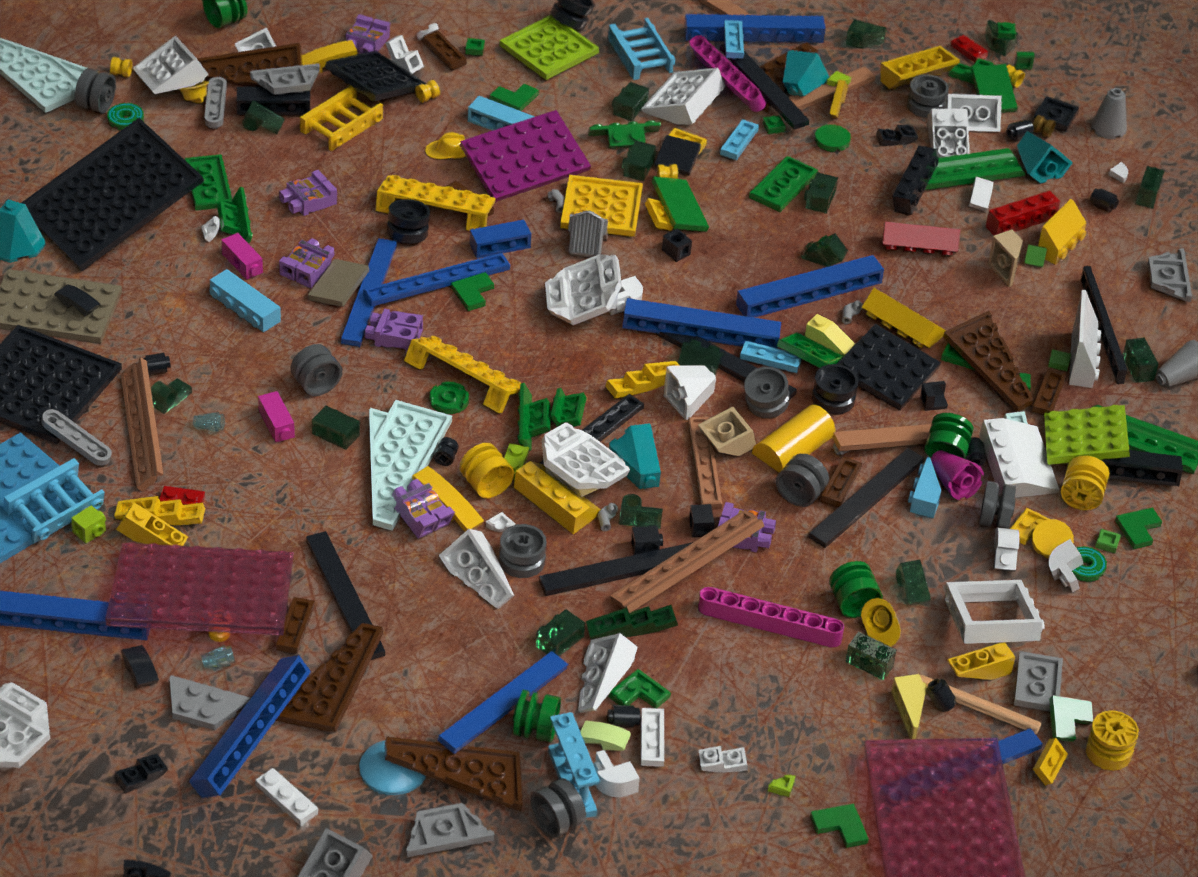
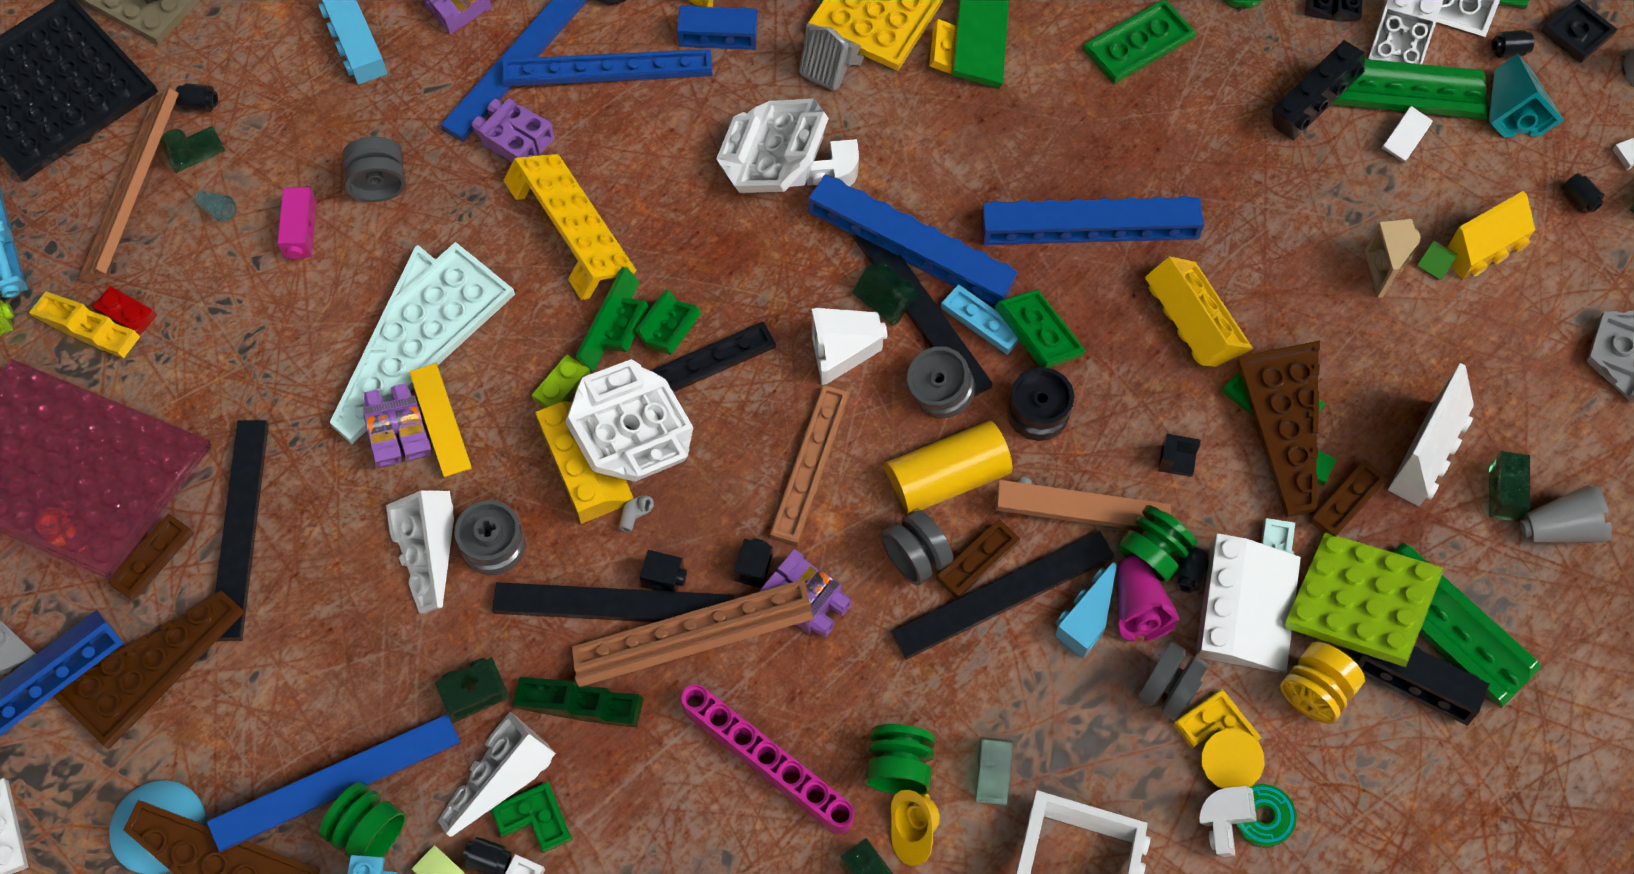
camera: 25 degrees right, 20 degrees up
light grey plate [41,409,112,466] -> none
yellow slope [116,503,188,553] -> none
clear light blue cone [201,645,235,668] -> none
dark tan tile [308,259,370,307] -> none
clear green brick [312,405,360,450] -> none
green tile [429,382,469,414] -> none
black wheel [434,437,459,466] -> none
green tile [451,272,494,311] -> none
yellow wheel [459,443,515,498] -> none
white tile [486,512,515,532] -> none
yellow slope [605,361,680,398] -> none
teal slope [609,423,661,489] -> none
clear green plate [619,494,663,529] -> none
black brick [662,229,692,262] -> none
tan slope [698,407,756,456] -> none
clear green slope [801,233,848,267] -> none
clear green brick [804,172,838,214] -> none
light yellow slope [805,314,855,356] -> none
black plate [837,324,941,410] -> none
light grey arm [842,301,863,324] -> none
brick [882,222,960,256] -> none
red brick [986,190,1060,236] -> none
white brick [994,528,1019,571] -> none
pearl gold wheel [1033,115,1056,138] -> none
bright green tile [1048,349,1071,371] -> none
black tile [1080,266,1127,384] -> none
bright green tile [1095,529,1121,553] -> none
green tile [1115,507,1162,549] -> none

